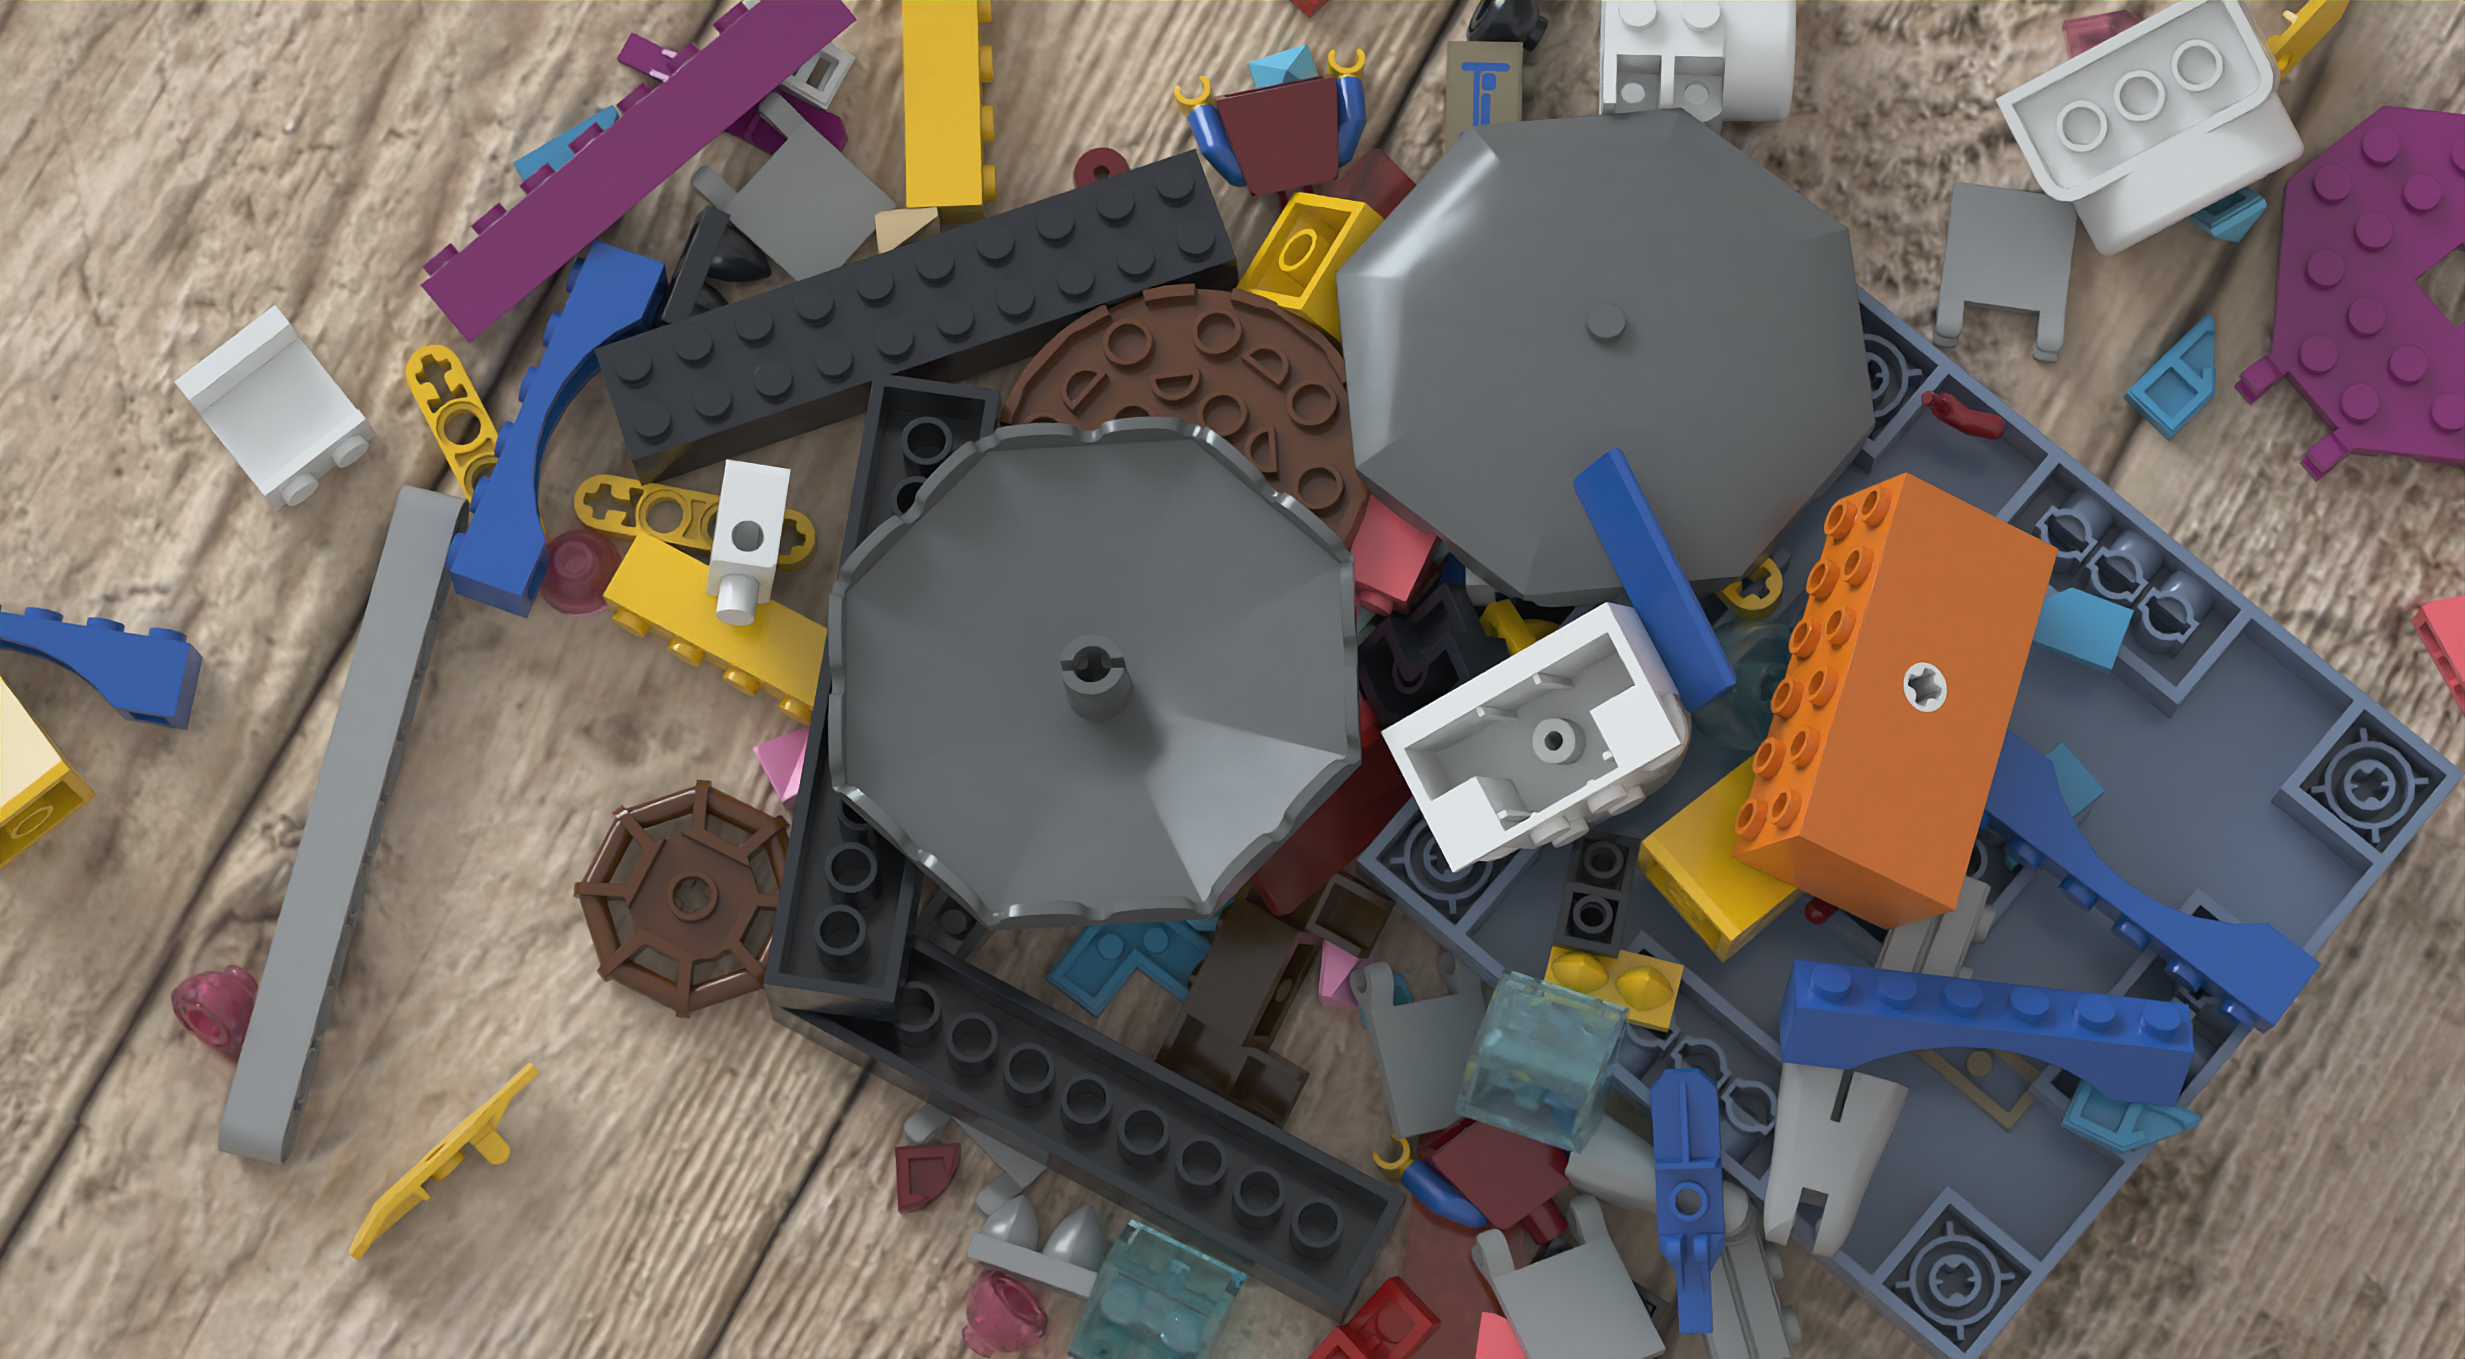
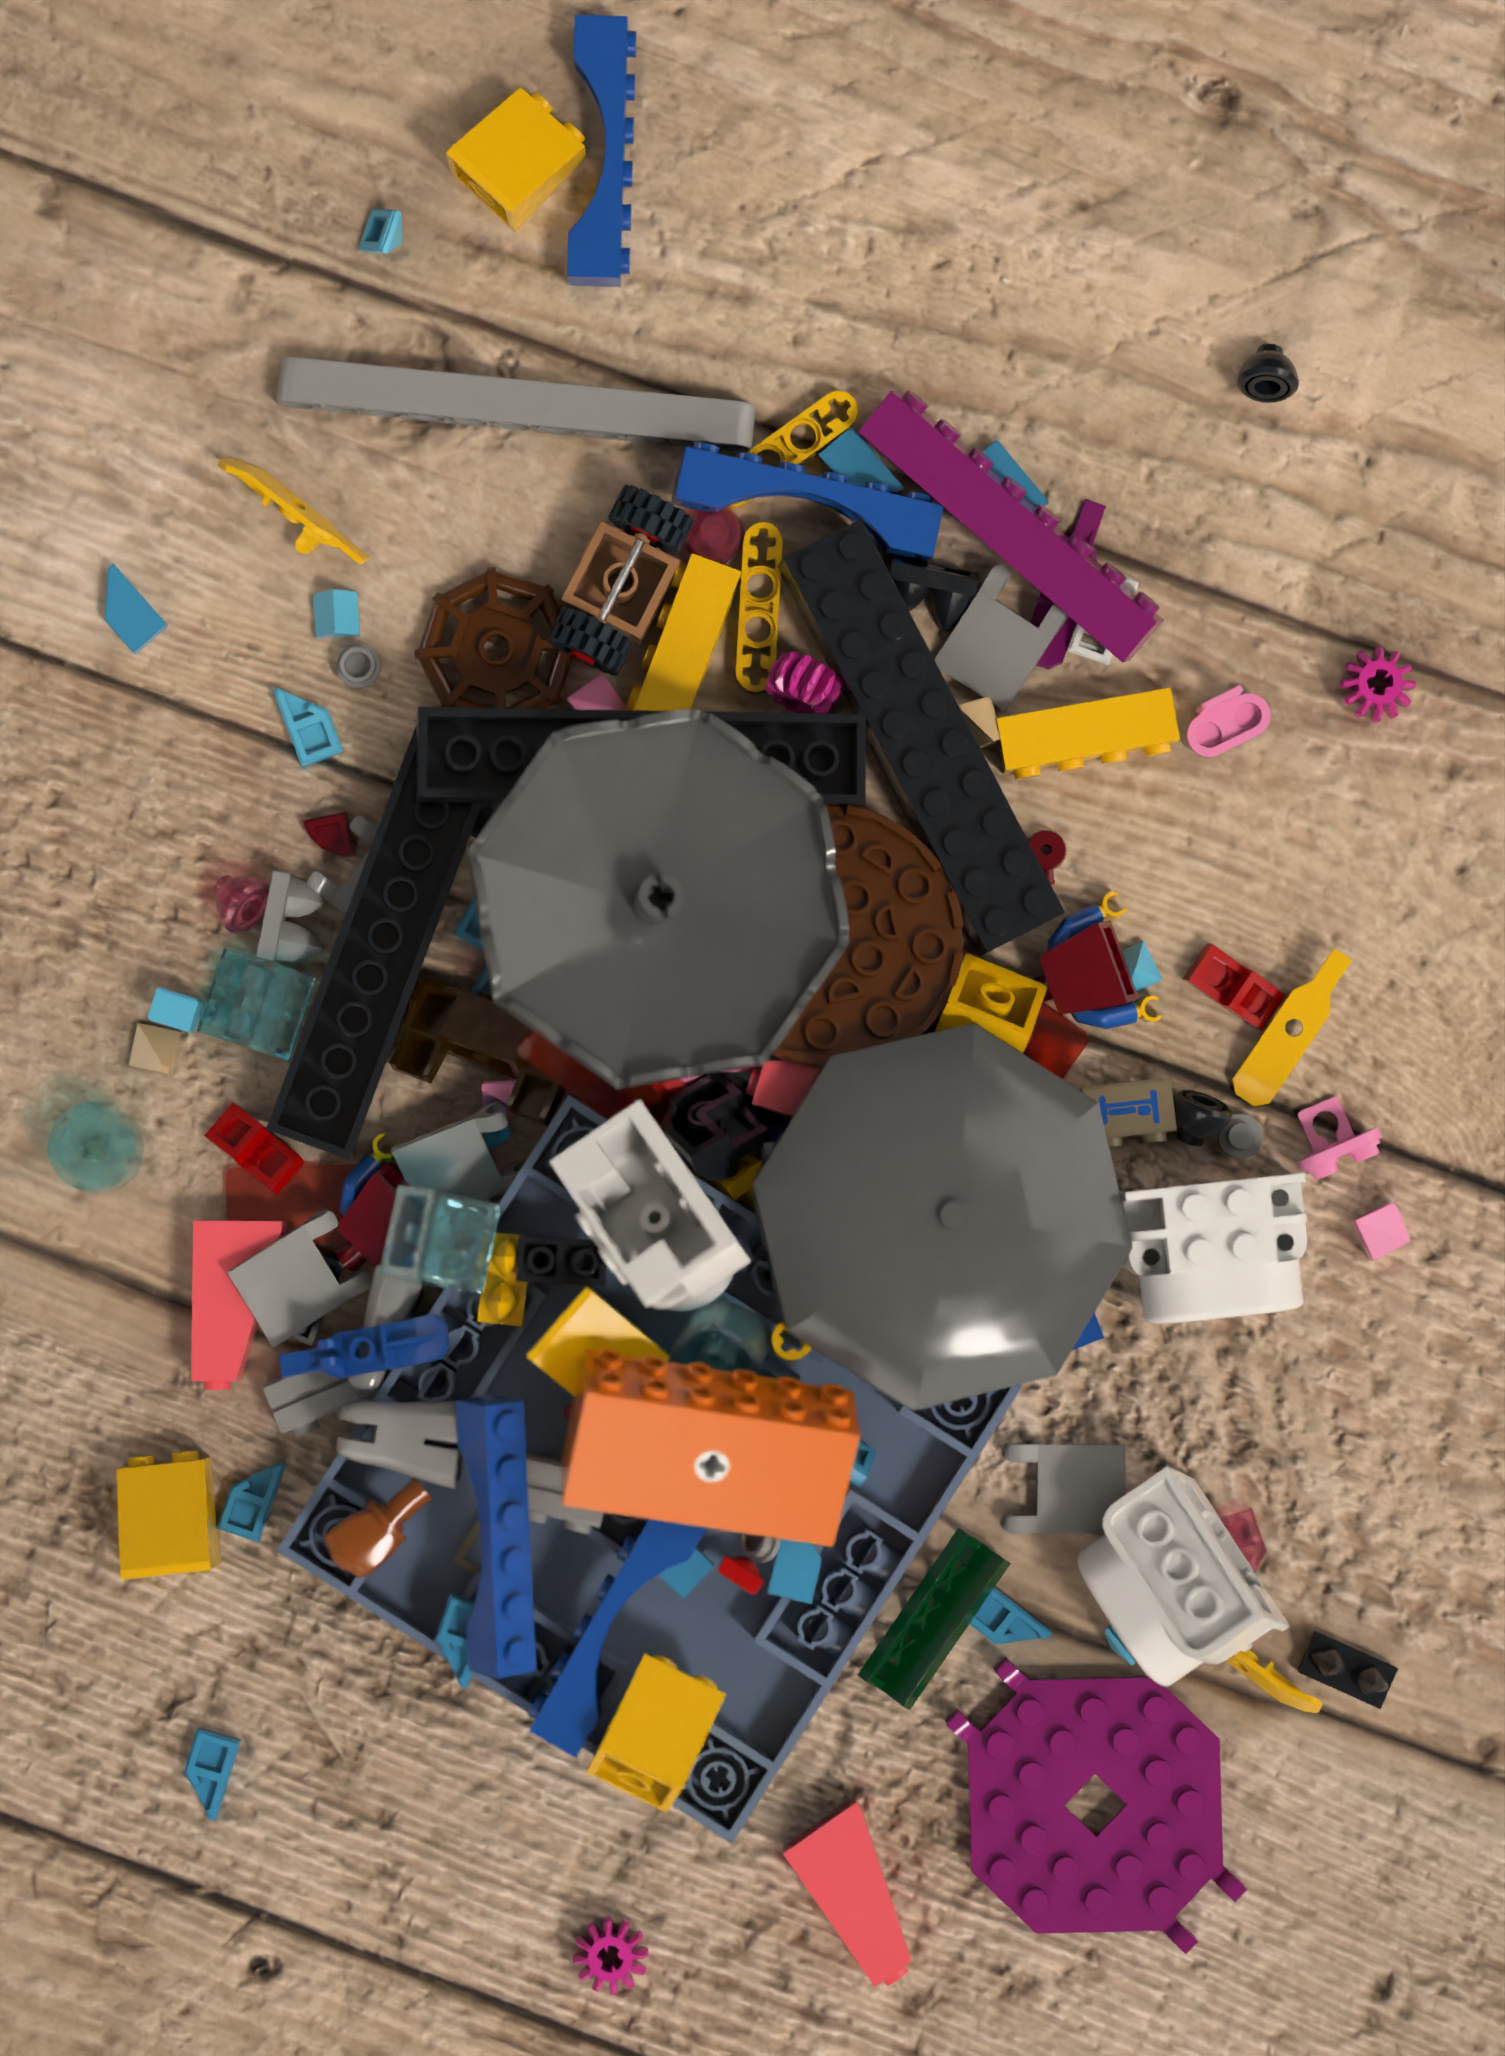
camera: 75 degrees right, 10 degrees up
clear pink brick [171,965,258,1051] -> none
white panel [175,305,377,511] -> none
white torso [706,459,791,626] -> none
blue slope [1573,447,1737,713] -> none
dark red piece [1921,391,2005,440] -> none
none -> medium azure tile [273,688,344,768]
none -> medium azure slope [313,589,360,639]
none -> dark orange piece [323,1478,432,1578]
none -> light grey plate [336,644,381,689]
none -> medium azure slope [359,209,403,254]
none -> brick [547,485,695,676]
none -> yellow slope [586,1654,726,1813]
none -> red tile [717,1553,764,1595]
none -> light grey plate [739,1533,781,1563]
none -> dark pink gear [765,652,843,714]
none -> dark azure tile [818,426,904,495]
none -> dark green fence [857,1528,1011,1710]

